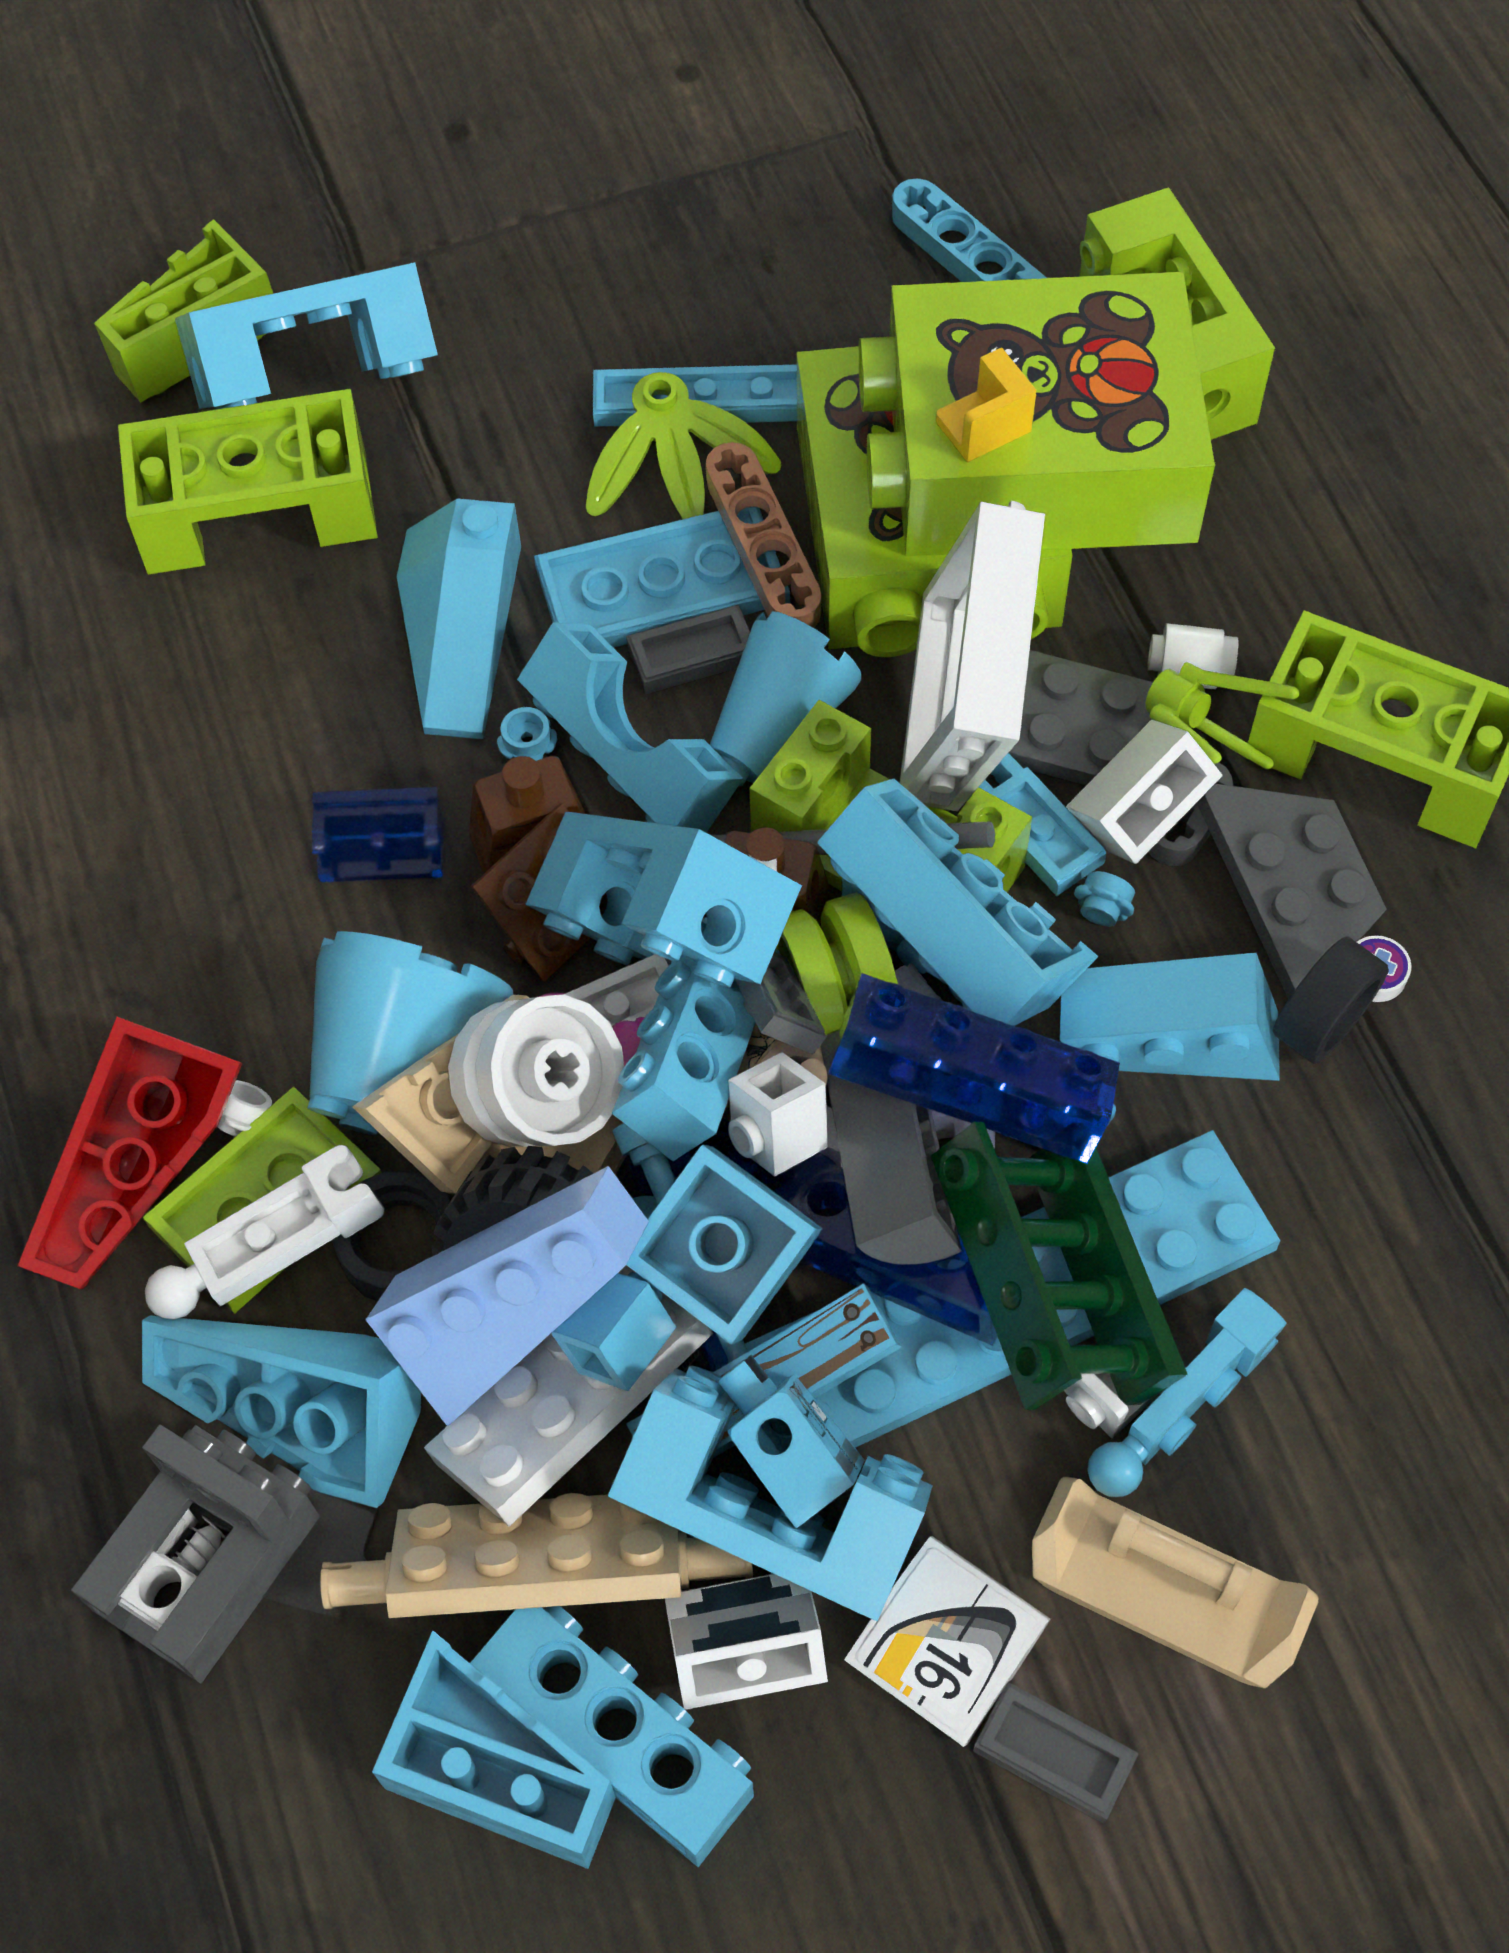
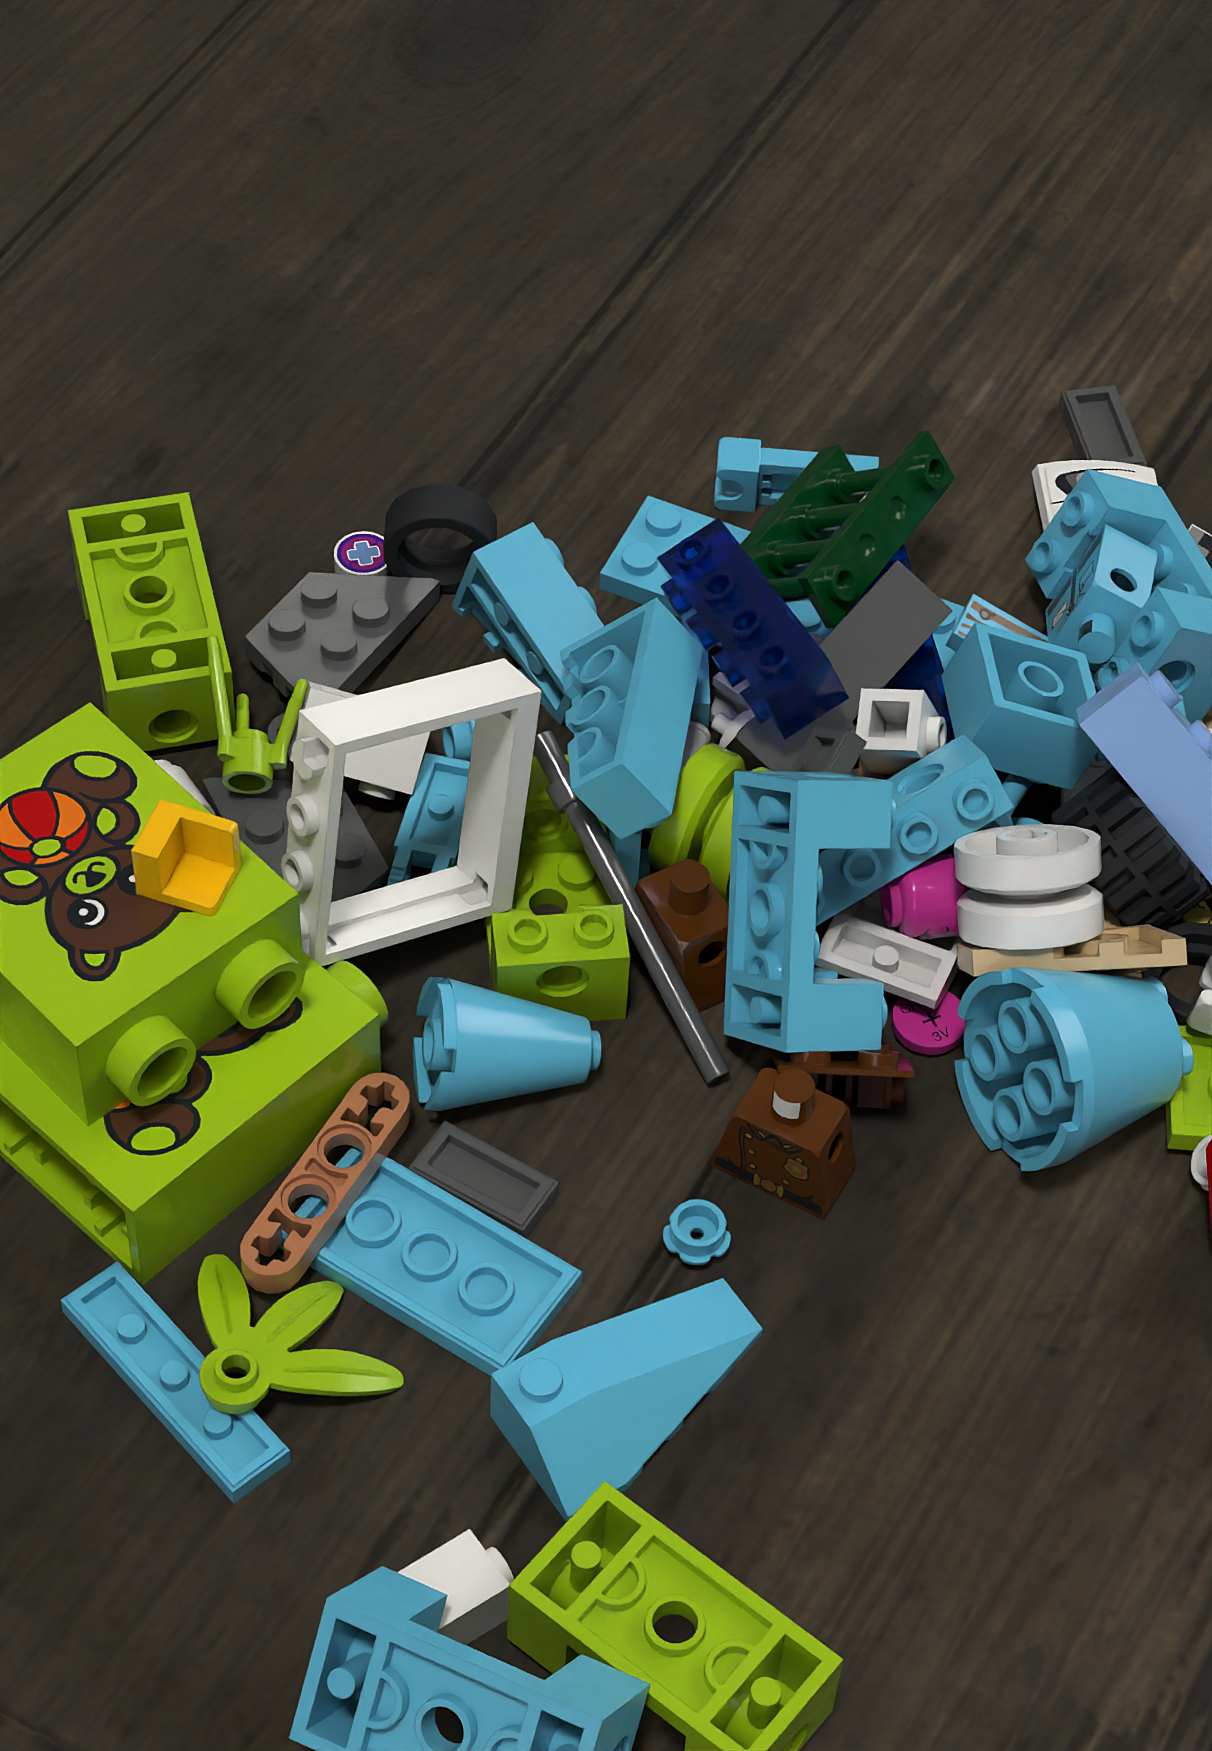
camera: 135 degrees left, 10 degrees down
clear blue hinge [312,787,444,882] -> none
medium azure arch [517,622,743,832] -> none
tan piece [1032,1477,1319,1688] -> none
none -> white brick [397,1529,514,1645]

